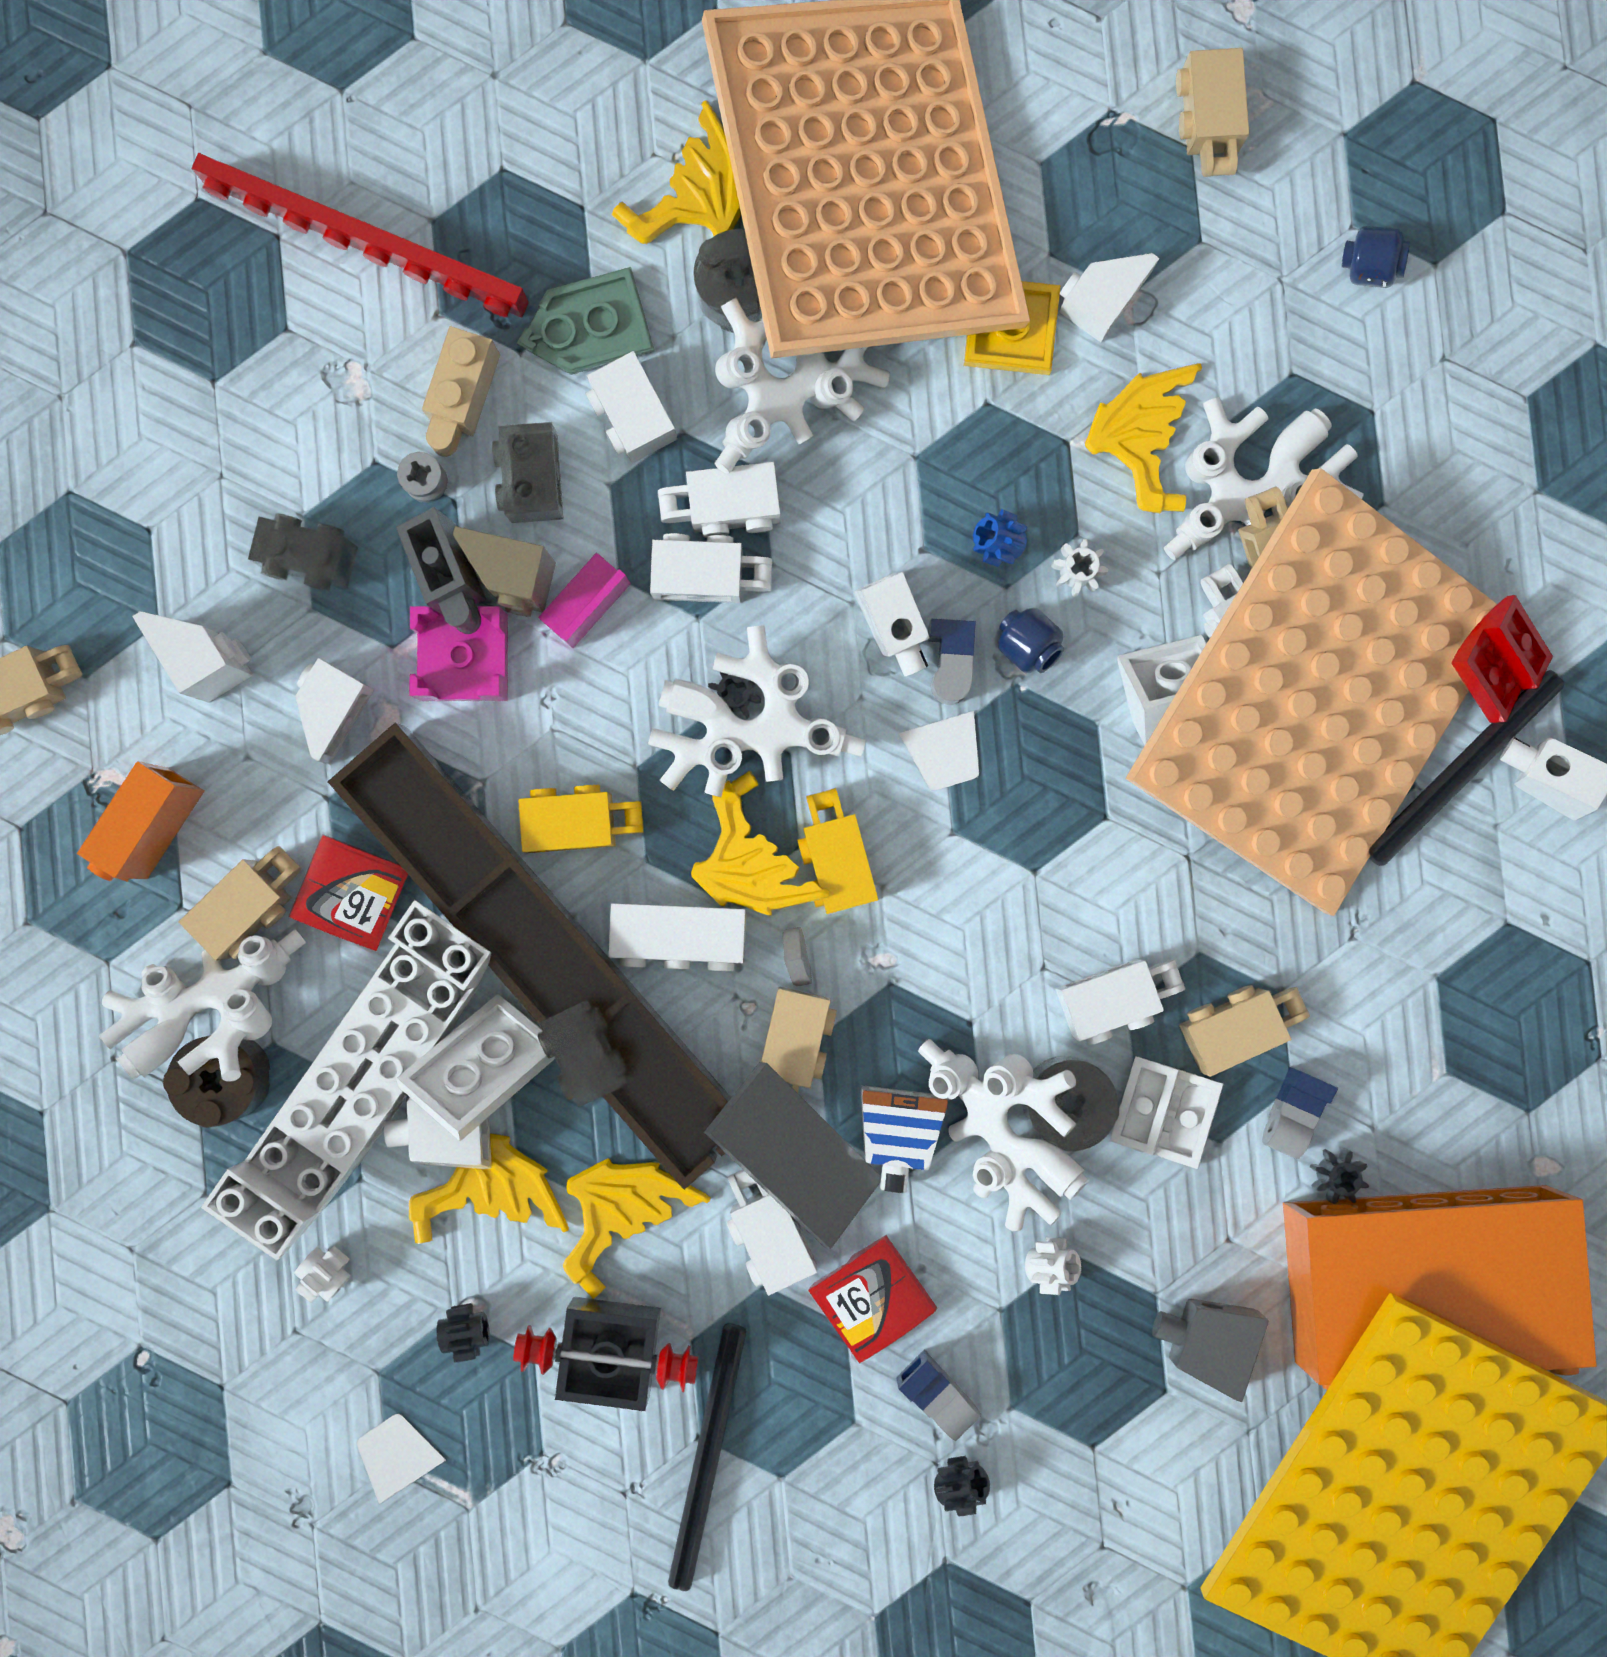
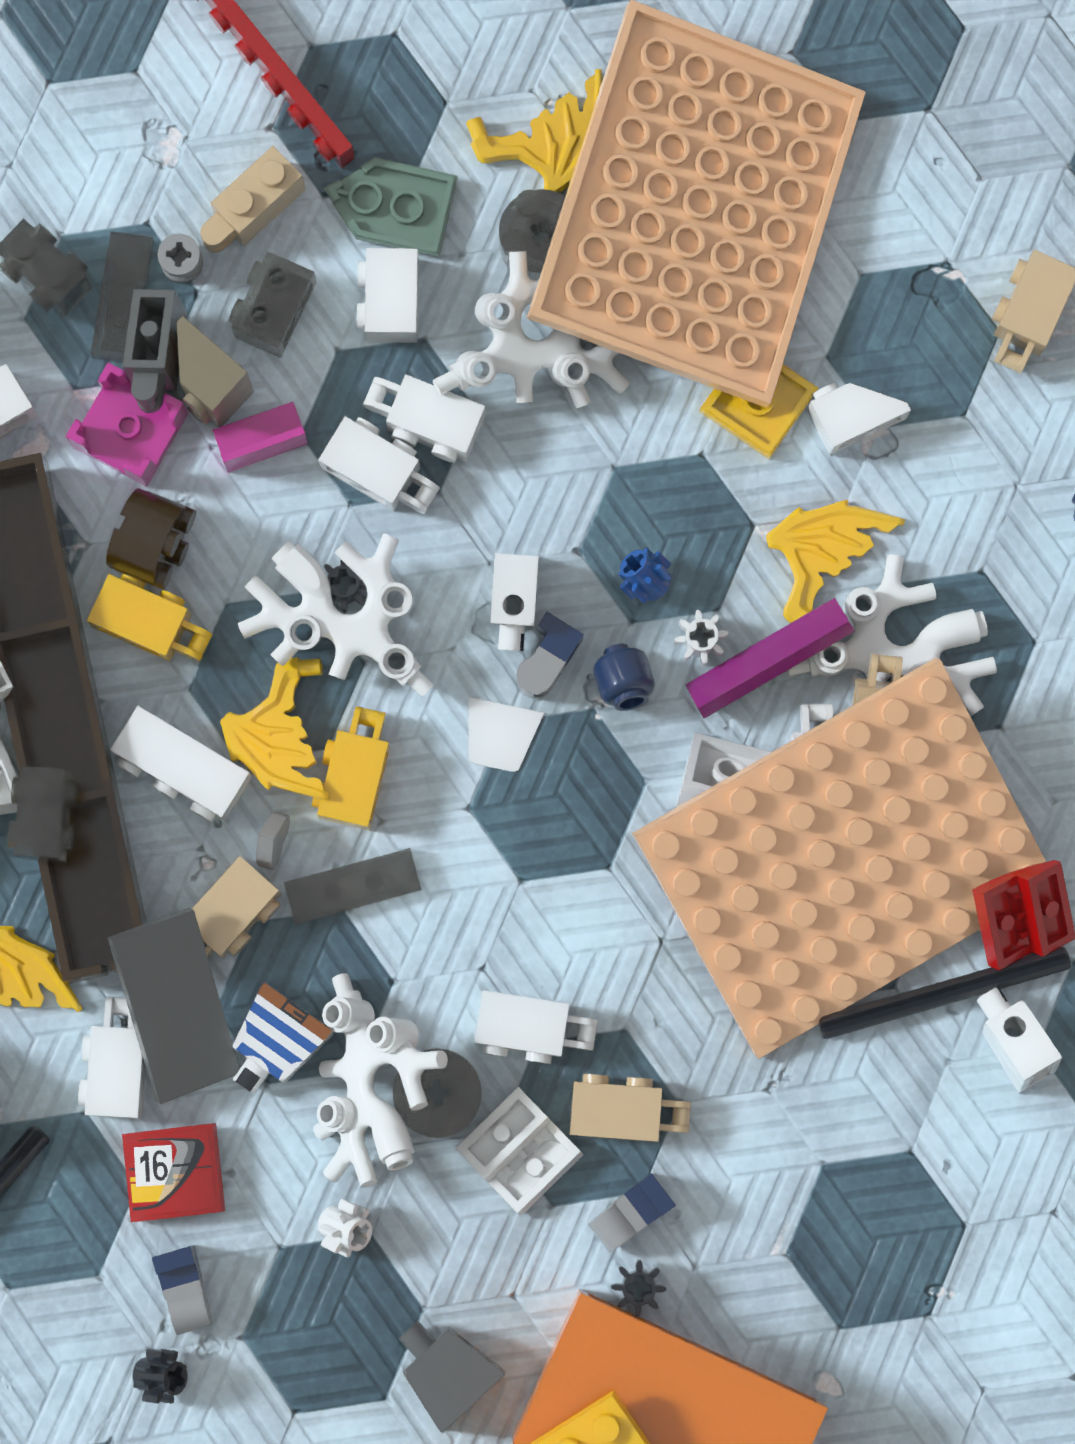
camera: 25 degrees right, 5 degrees down
none -> clear smoke tile [90,231,154,363]
none -> dark brown brick [106,488,197,590]
none -> clear smoke tile [284,848,422,925]
none -> magenta tile [685,598,855,718]

